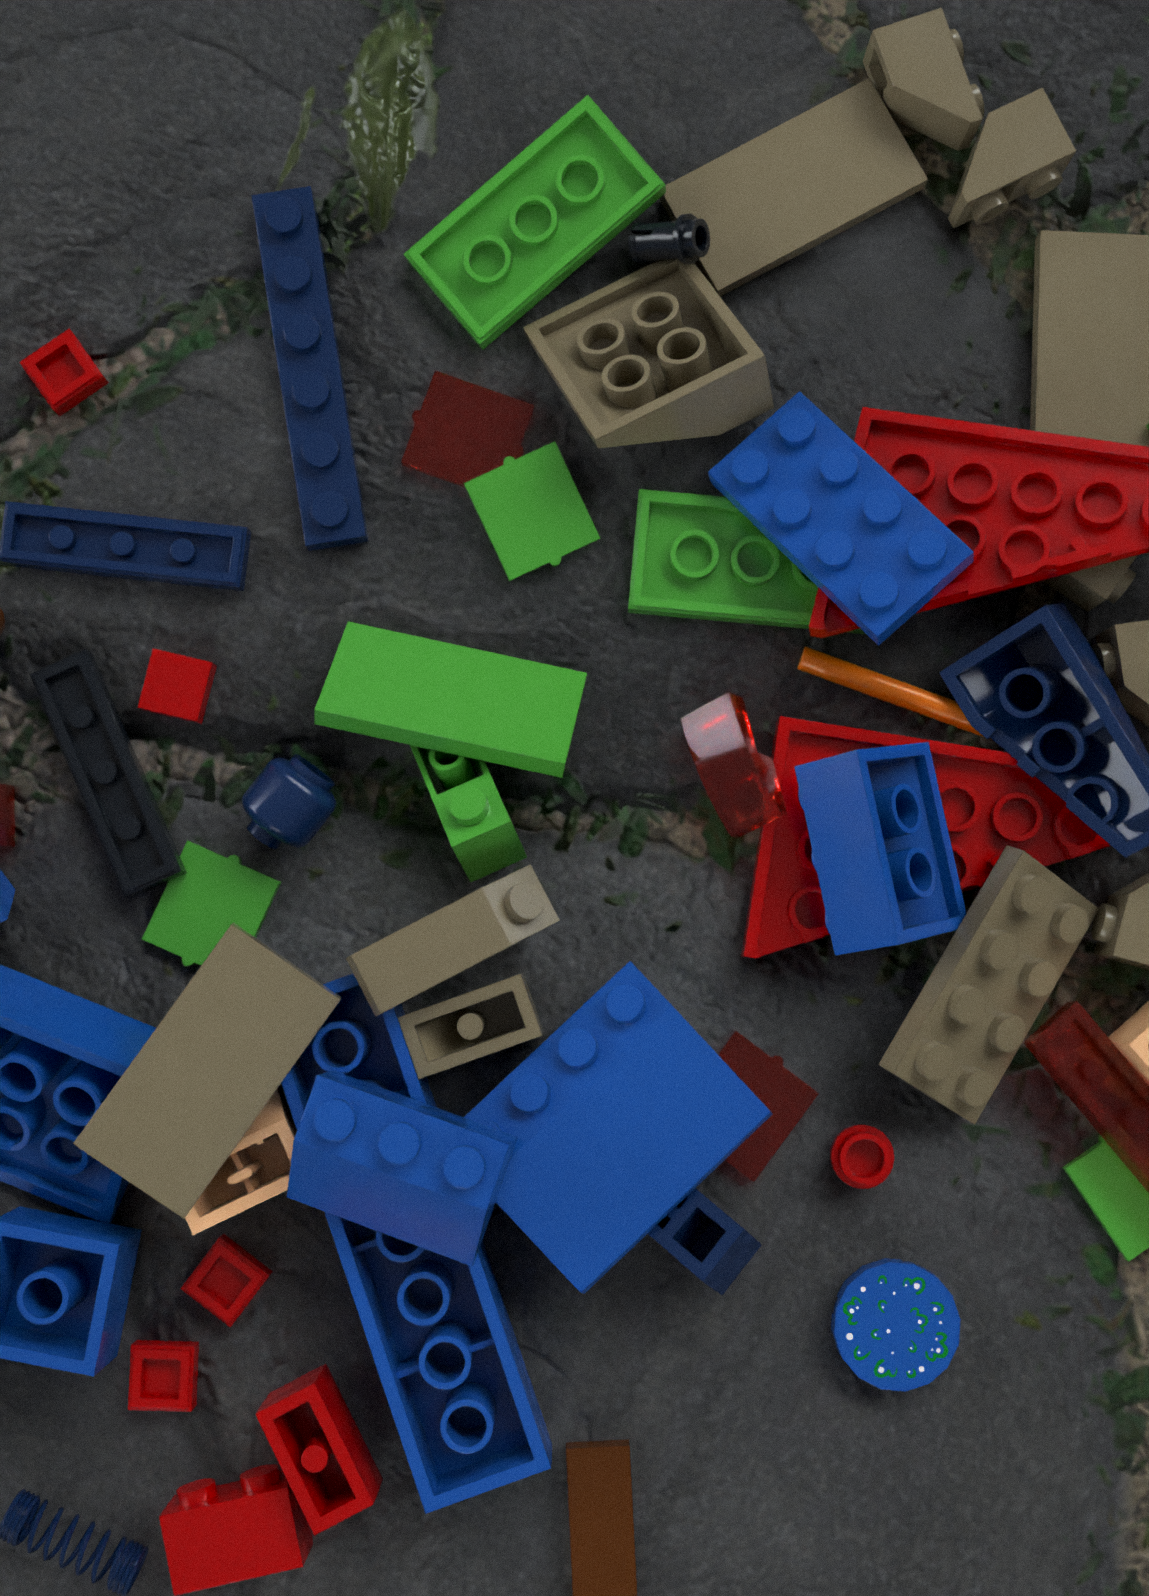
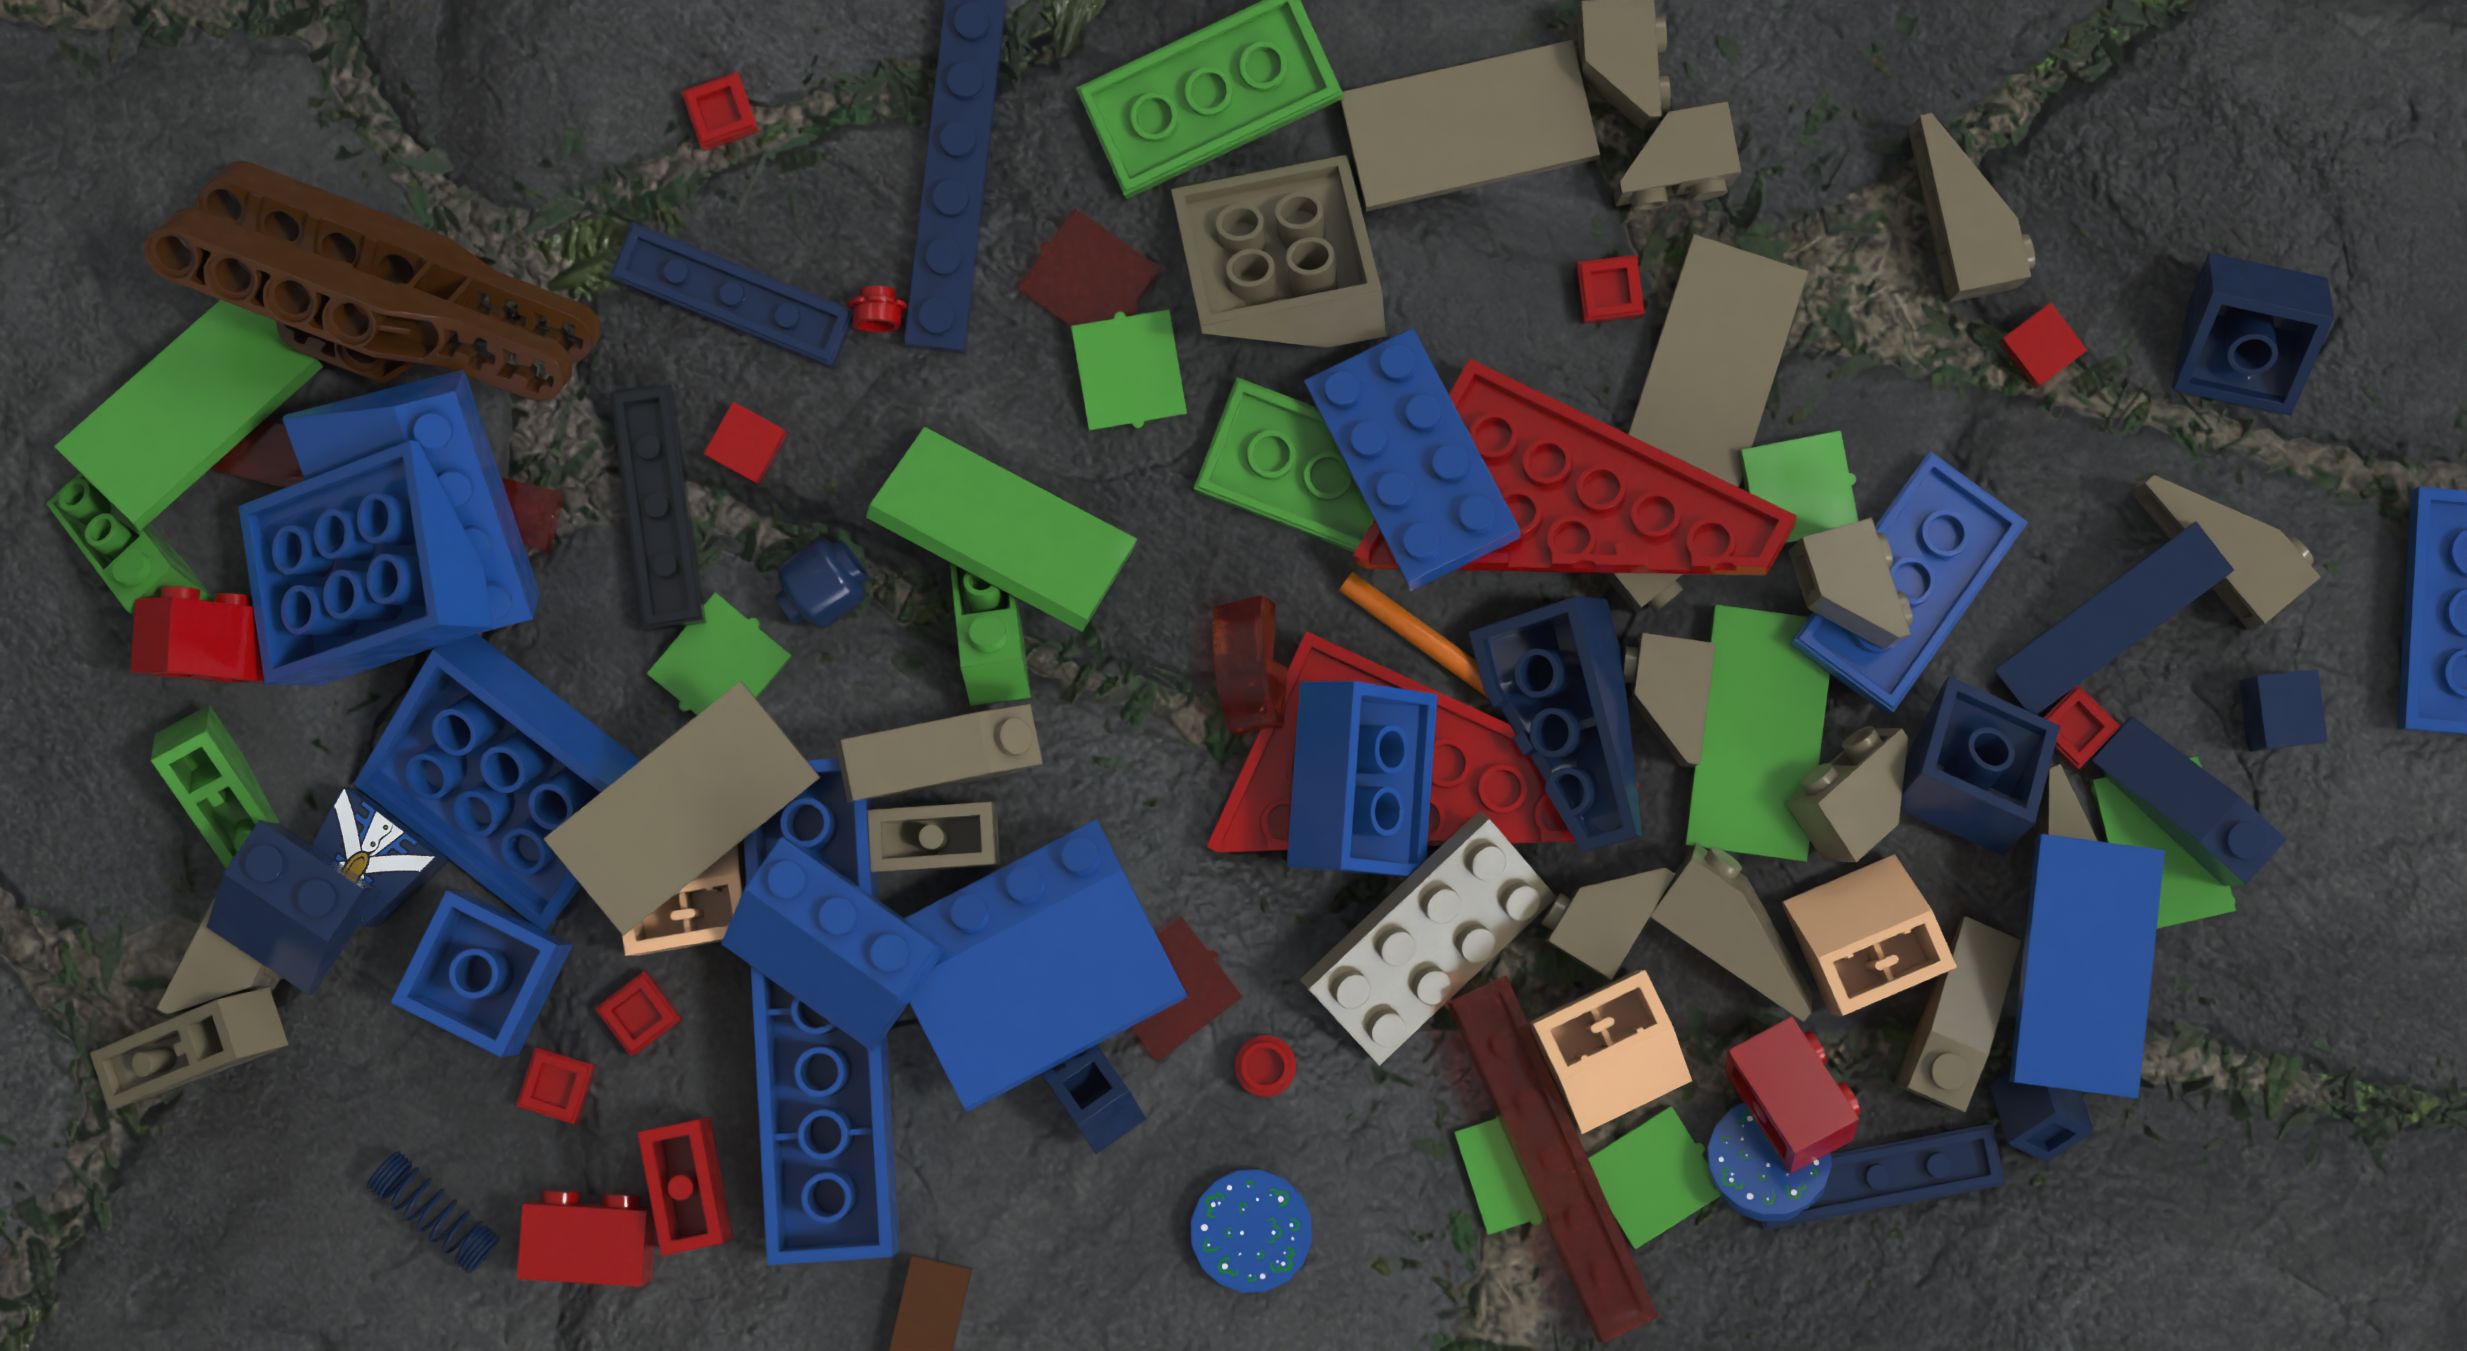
camera: 15 degrees right, 0 degrees up
black pin [628,213,710,265] -> none
none -> red plate [847,286,907,333]
none -> red tile [1575,255,1645,325]

